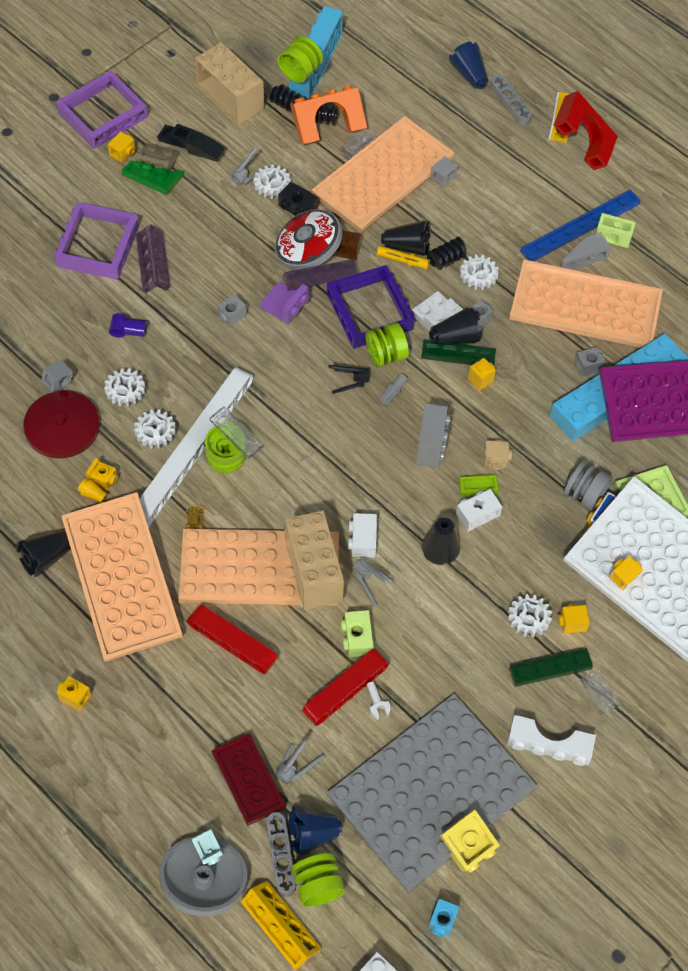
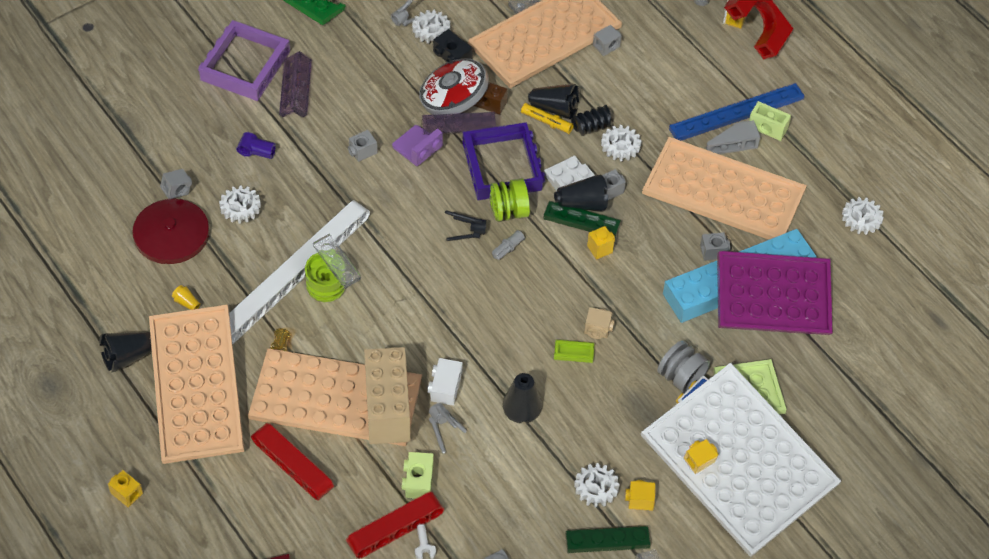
camera: 10 degrees right, 5 degrees down
yellow brick [86,458,118,491] -> none
white gear [134,409,176,449] -> none
light grey brick [416,403,451,468] -> none
white brick [456,489,502,532] -> none

